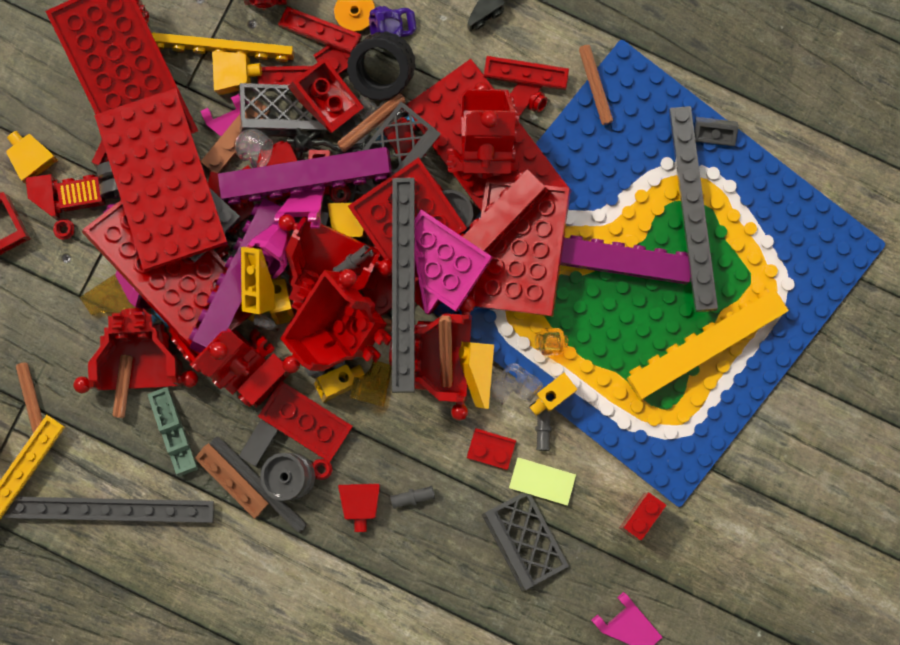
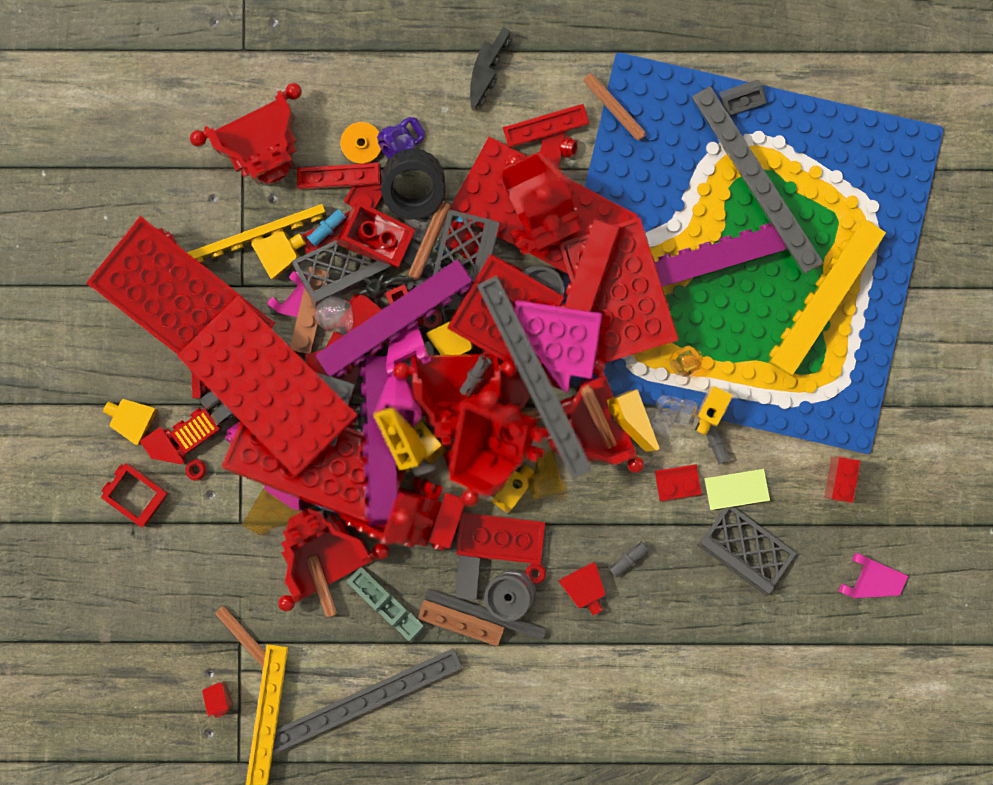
camera: 25 degrees left, 5 degrees up
none -> dark azure pin [307,209,347,247]

